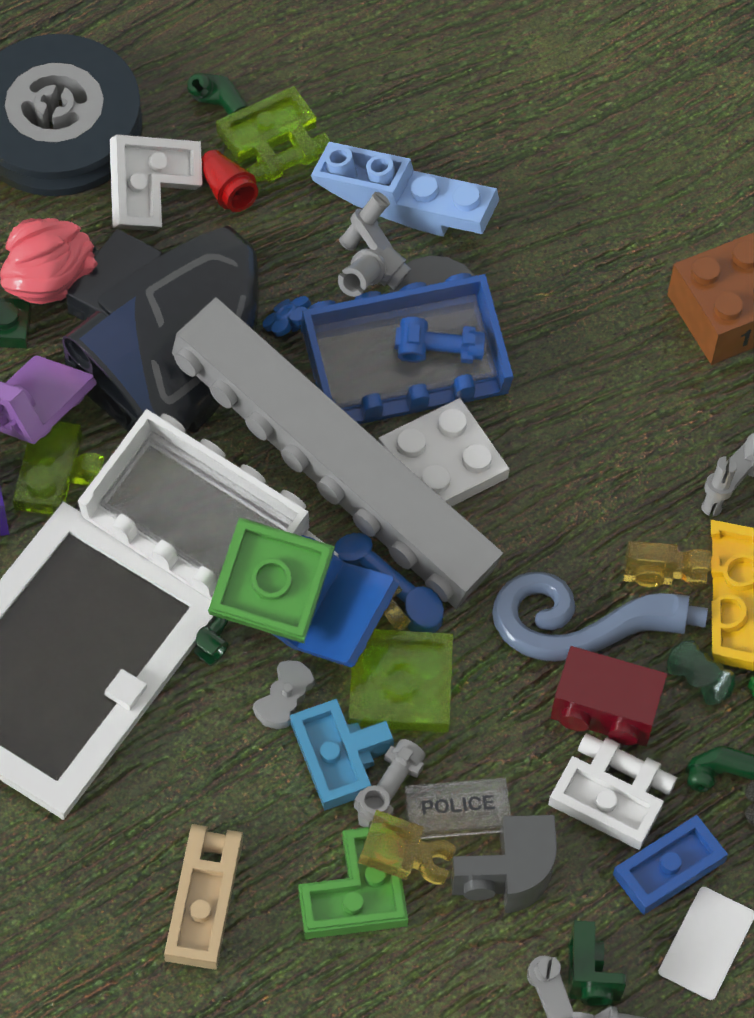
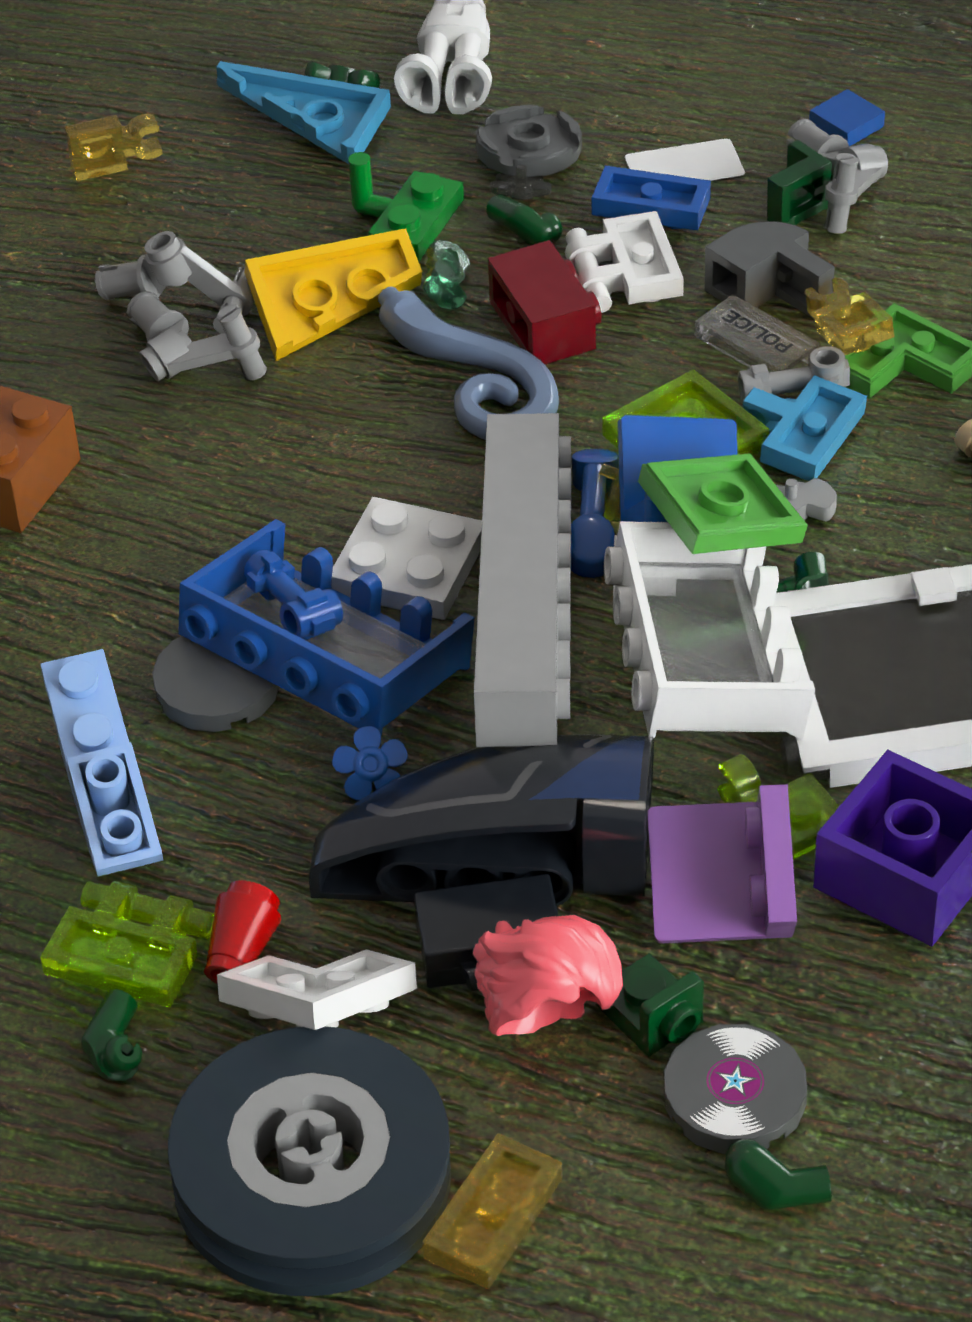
camera: 125 degrees left, 15 degrees down
light grey pin [338,192,411,297] -> none
clear yellow plate [623,541,711,587] -> none

